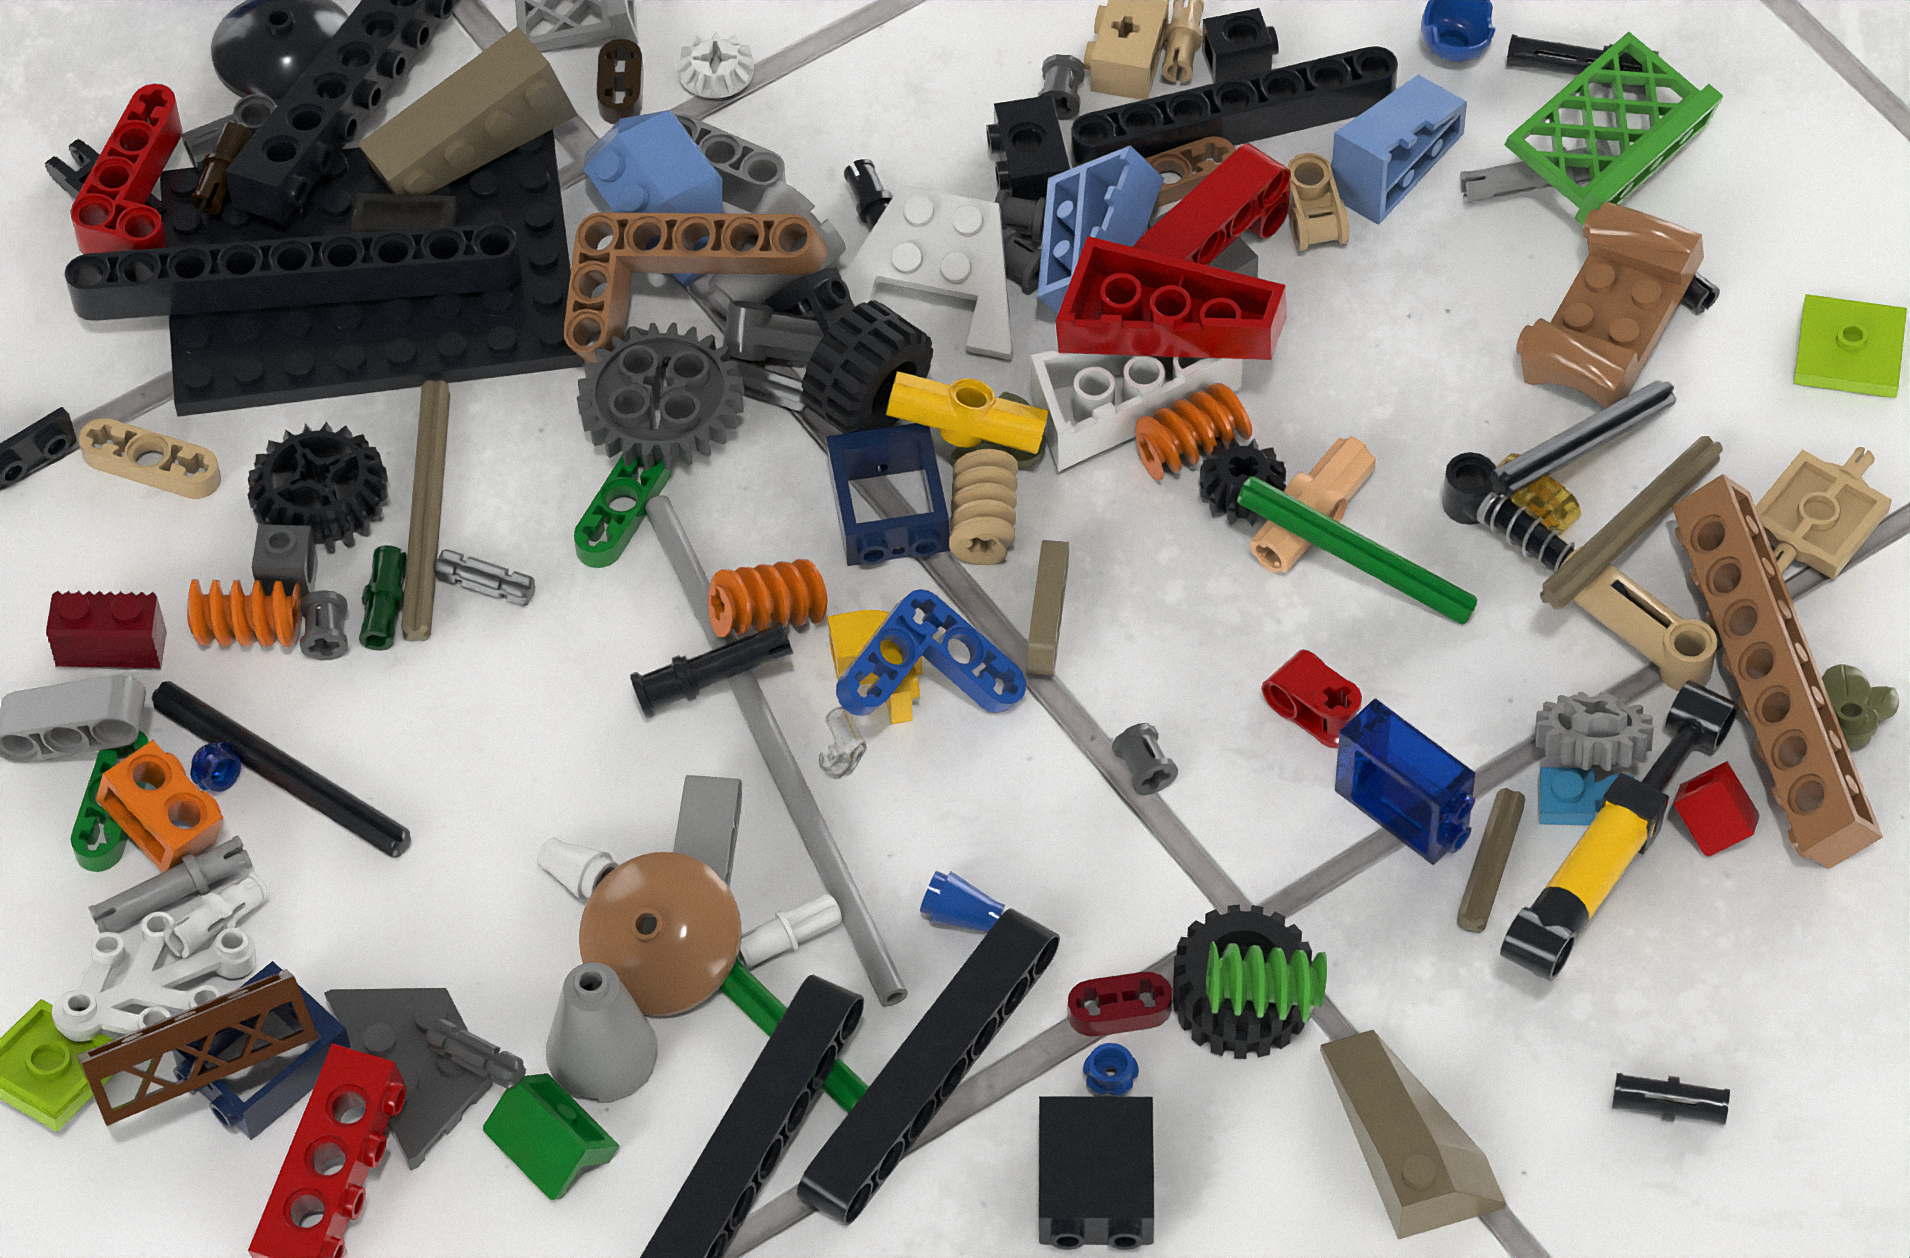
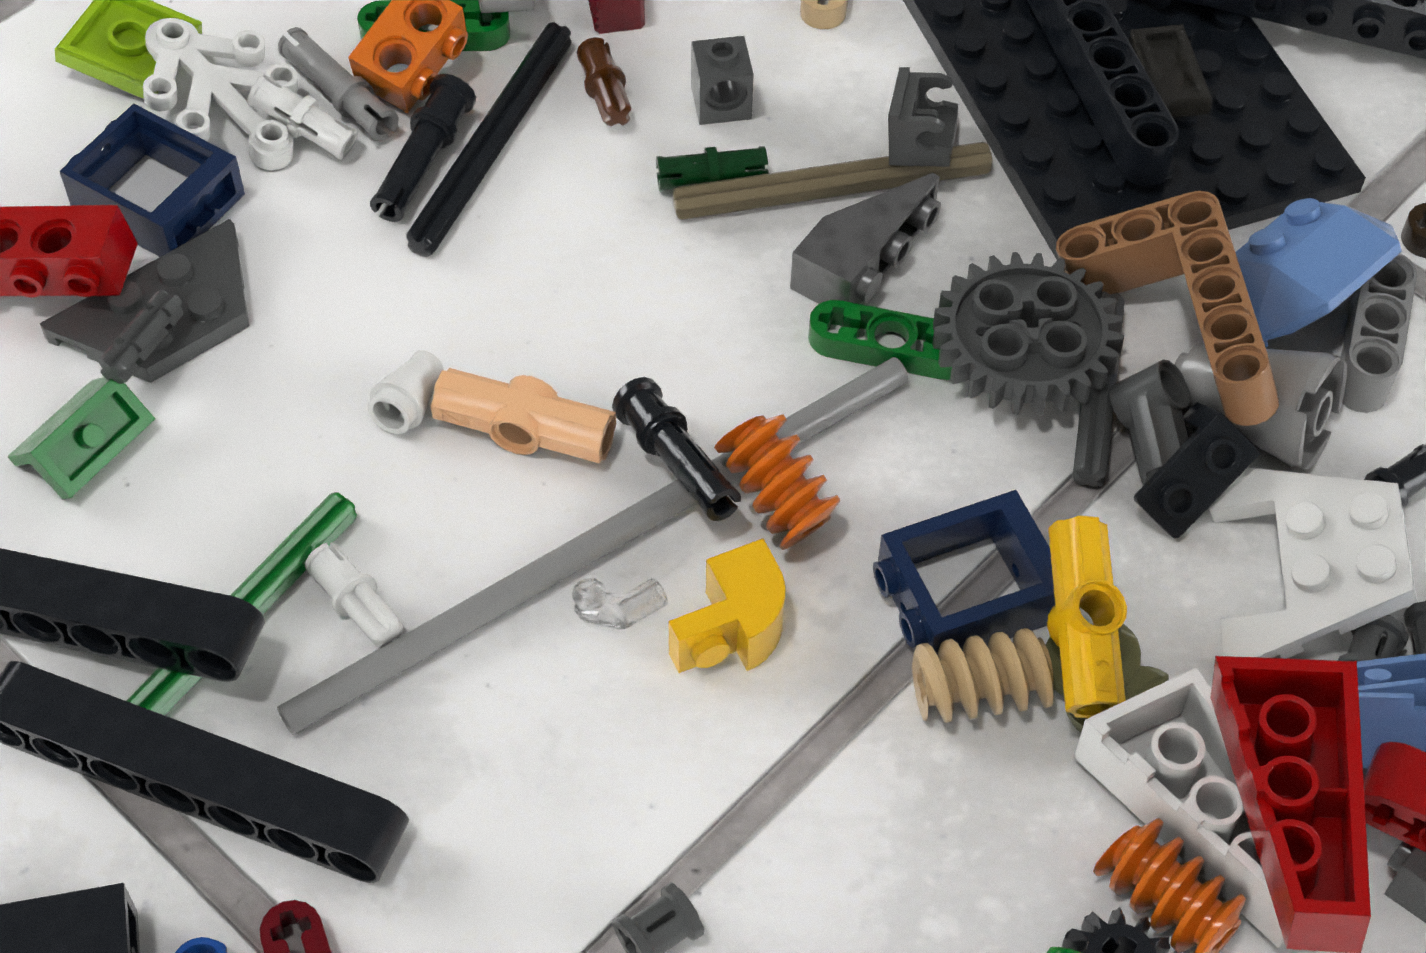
camera: 75 degrees right, 0 degrees up
reddish brown fence [76,969,319,1126] -> none
orange piece [187,579,302,647] -> none
clear blue plate [190,741,241,792] -> none
black gear [247,421,388,552] -> none
dark grey bush [300,590,348,661] -> none
dark tan wedge [358,26,578,207] -> none
axle [434,549,536,606] -> none
light grey cone [546,962,657,1103] -> none
medium nougat dish [579,852,742,1017] -> none
light grey beam [673,775,742,888] -> none
black tyre [801,300,933,434] -> none
blue beam [836,589,1026,716] -> none
blue cone [920,871,1005,933] -> none
dark tan beam [1027,540,1069,676] -> none
none -> black pin [370,74,476,222]
none -> light nougat piece [430,368,616,463]
none -> reddish brown axle [576,37,632,127]
none -> flat silver slope [790,173,941,304]
none -> dark grey hinge [888,67,958,167]

